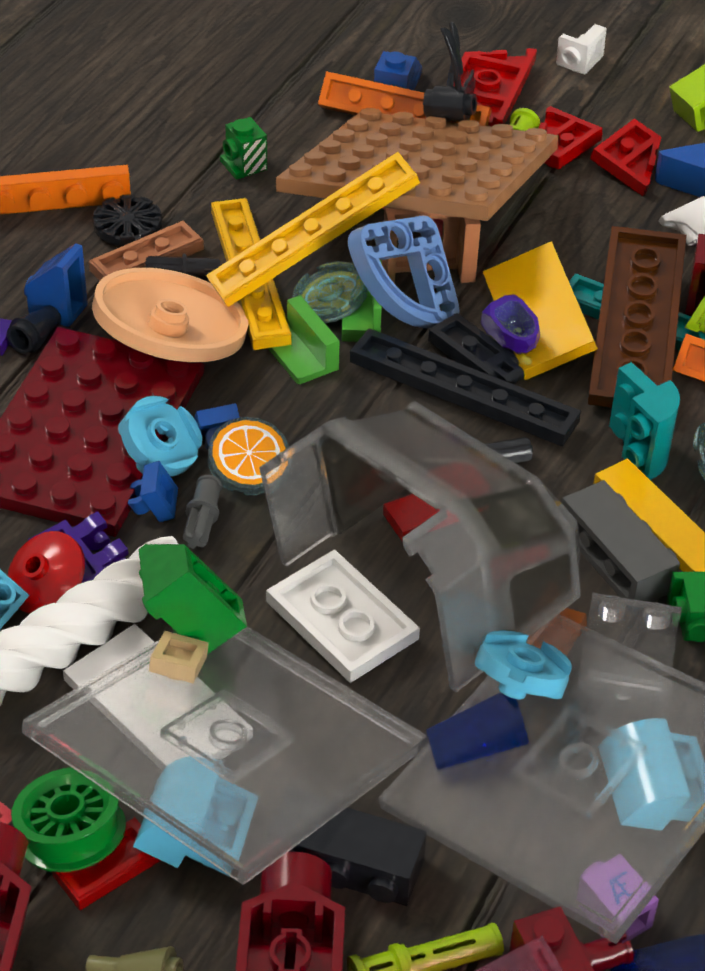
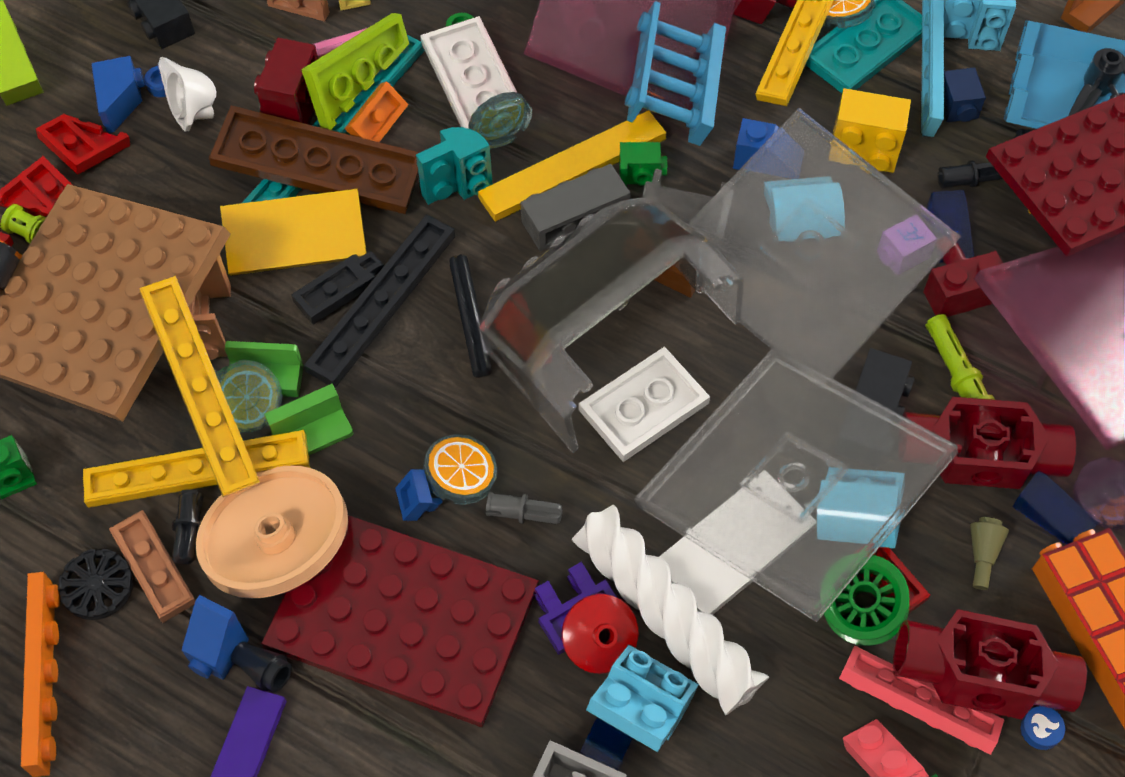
camera: 85 degrees left, 15 degrees up
medium azure plate [118,396,202,476] -> none
blue tile [128,461,178,523] -> none
green slope [138,544,247,655] -> none
tan plate [149,631,209,684] -> none
medium blue beam [348,215,460,328] -> none
clear blue slope [426,693,529,770] -> none
medium azure plate [475,630,572,699] -> none
dark purple rock [481,294,540,354] -> none

